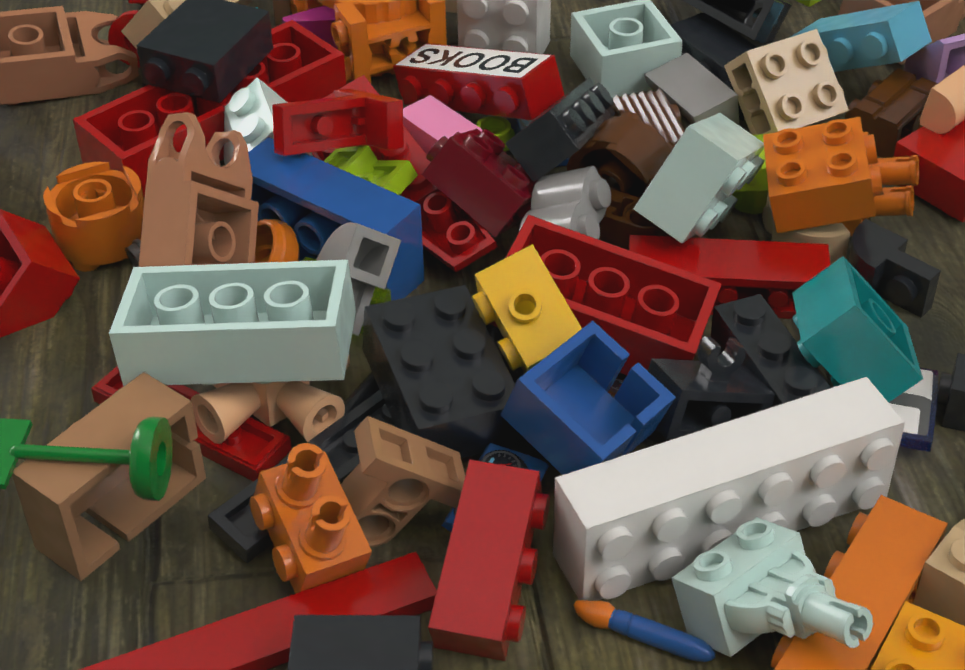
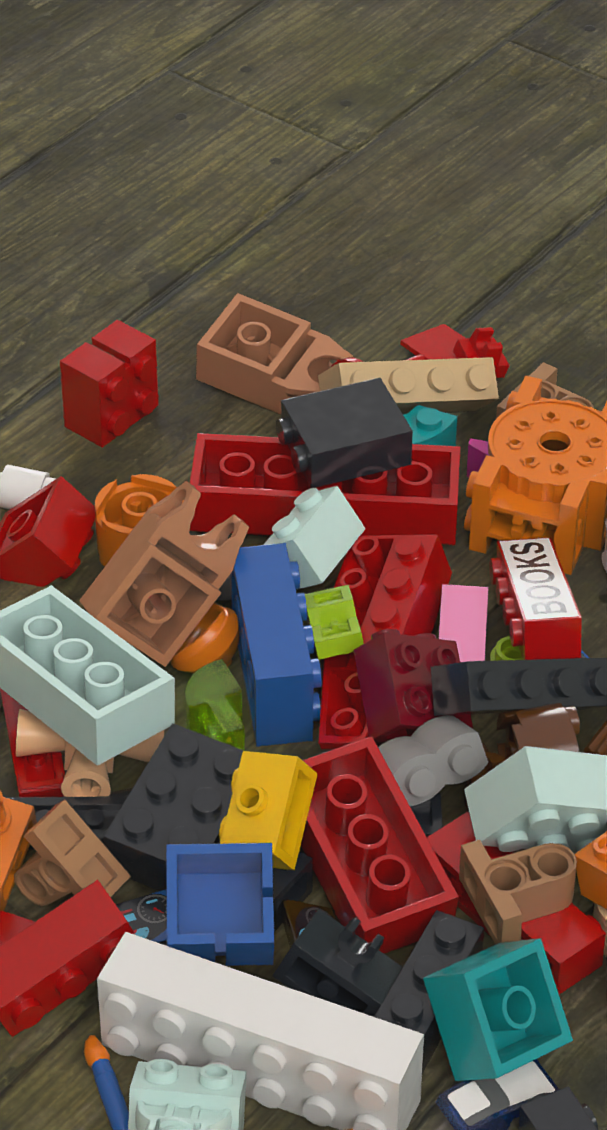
camera: 45 degrees right, 0 degrees up
red bracket [272,88,404,156] -> none
light grey brick [316,222,402,336] -> none
none -> medium nougat tile [459,840,577,945]

